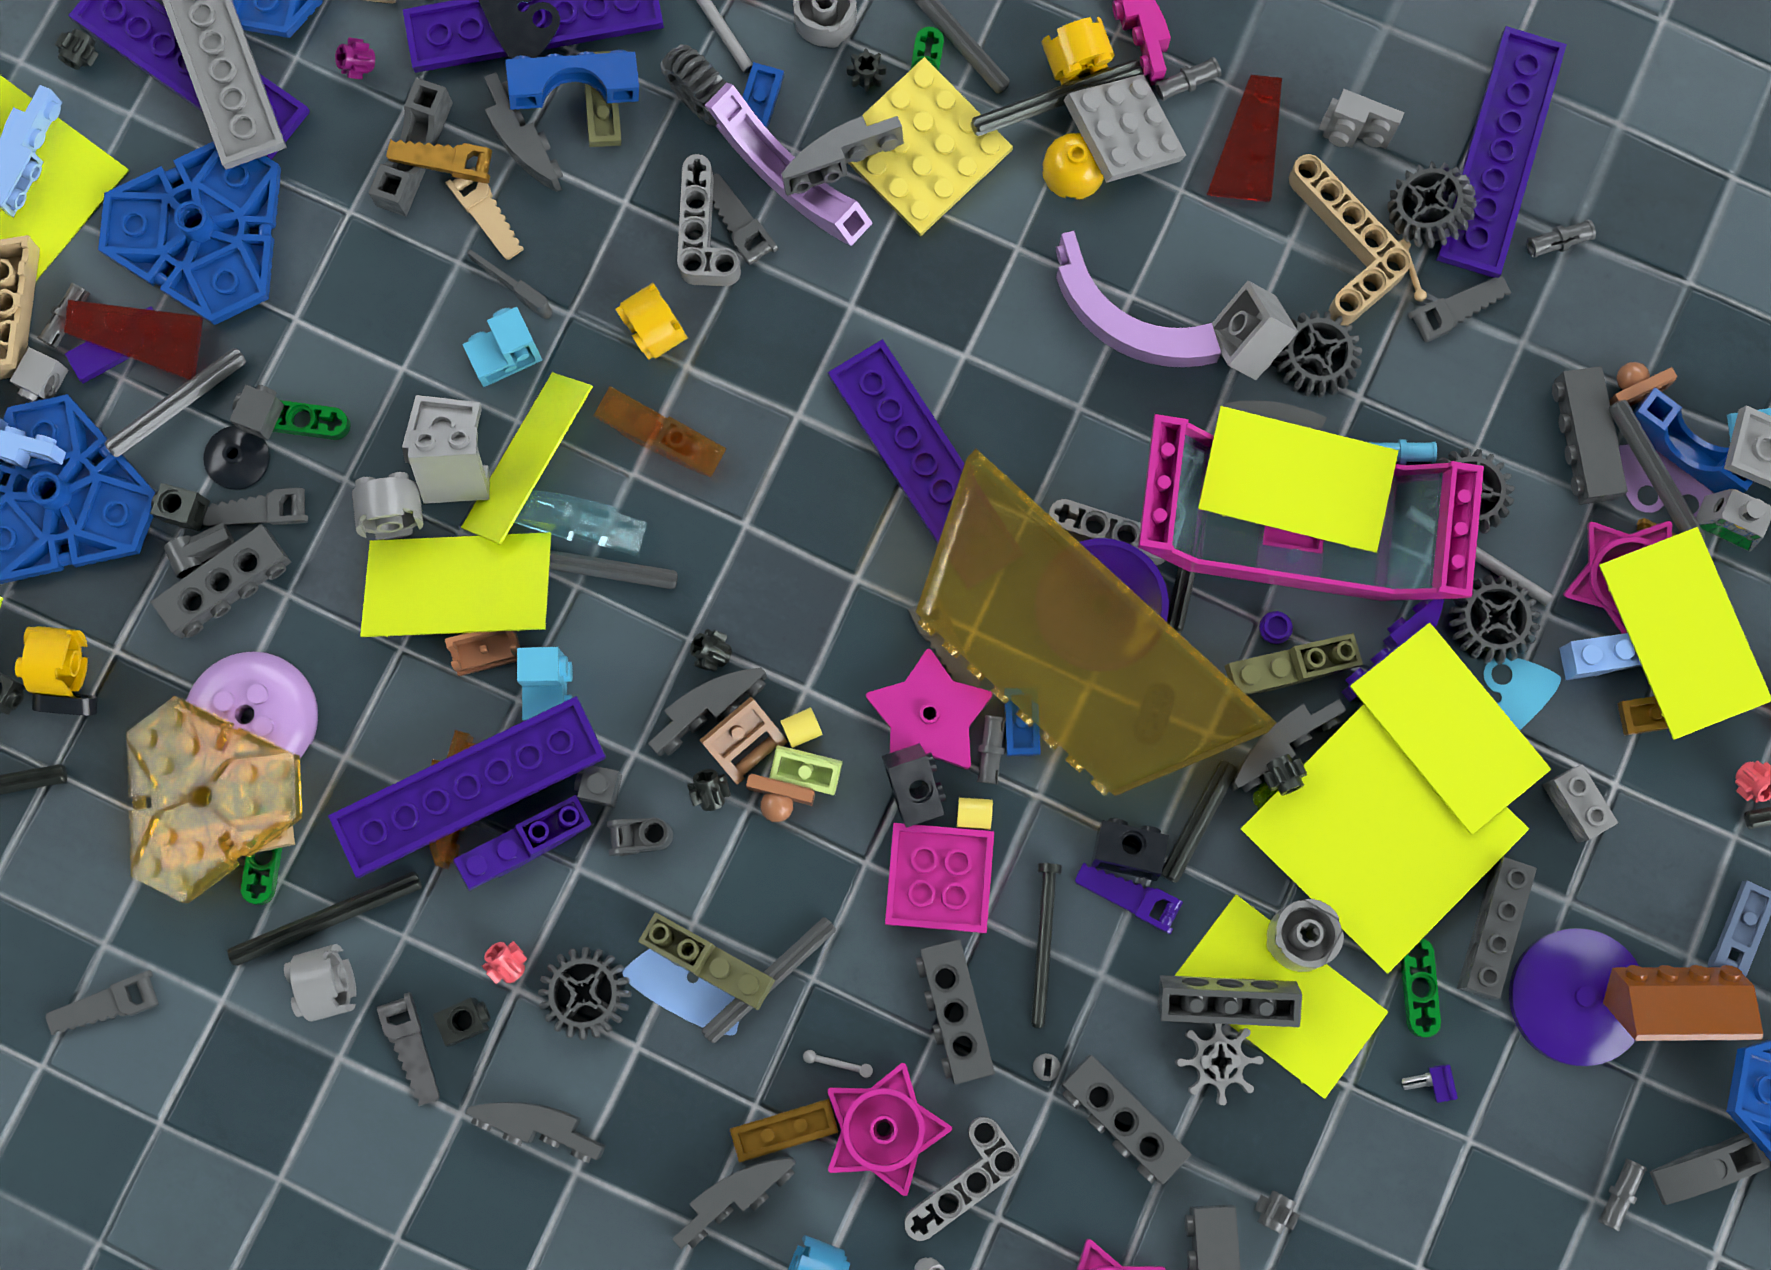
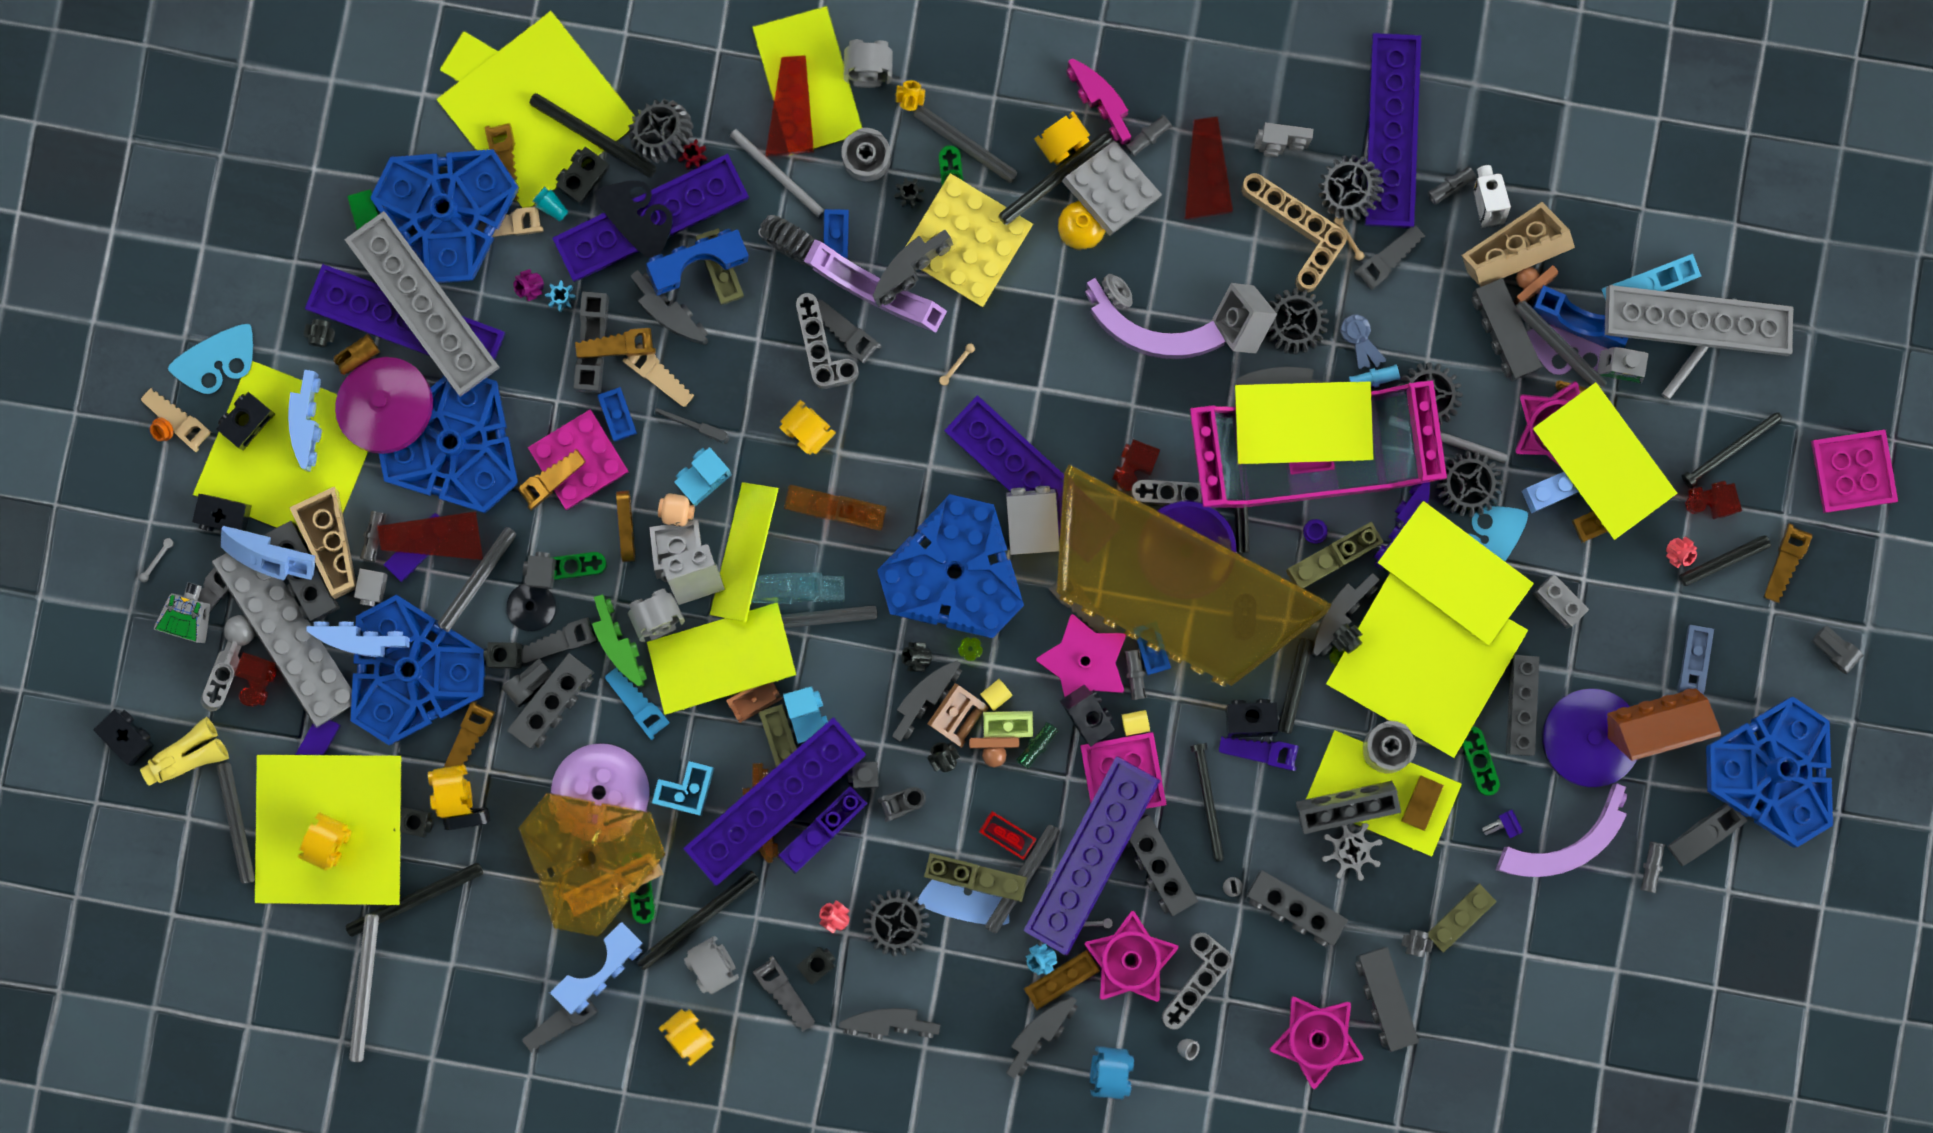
camera: 15 degrees left, 5 degrees up
none -> pearl gold hinge [333,334,380,375]
none -> magenta dish [335,357,433,454]
none -> pearl gold piece [443,701,495,768]
none -> pearl gold piece [518,449,585,511]
none -> dark pink plate [528,409,629,510]
none -> medium azure gear [545,280,577,312]
none -> light blue arch [550,922,643,1014]
none -> bright green slope [592,594,647,687]
none -> blue plate [597,387,637,442]
none -> dark azure piece [605,667,670,740]
none -> pearl gold beam [616,490,635,562]
none -> medium azure brick [652,761,715,816]
none -> light nougat head [658,493,695,527]
none -> yellow brick [658,1009,714,1066]
none -> olive plate [759,704,797,767]
none -> blue plate [877,494,1024,639]
none -> tan hinge [940,344,975,386]
none -> clear neon green plate [958,637,983,661]
none -> slope [979,811,1037,860]
none -> light grey panel [1006,486,1060,555]
none -> clear green pin [1016,722,1059,769]
none -> dark purple plate [1024,756,1161,955]
none -> medium azure gear [1026,944,1057,975]
none -> light grey gear [1102,274,1133,309]
none -> clear red brick [1112,439,1160,491]
none -> sand blue piece [1340,314,1386,369]
none -> pearl gold tile [1401,776,1444,831]
none -> olive plate [1427,884,1497,953]
none -> tan wedge [1462,202,1575,287]
none -> white torso [1474,165,1511,228]
none -> lavender arch [1496,784,1627,877]

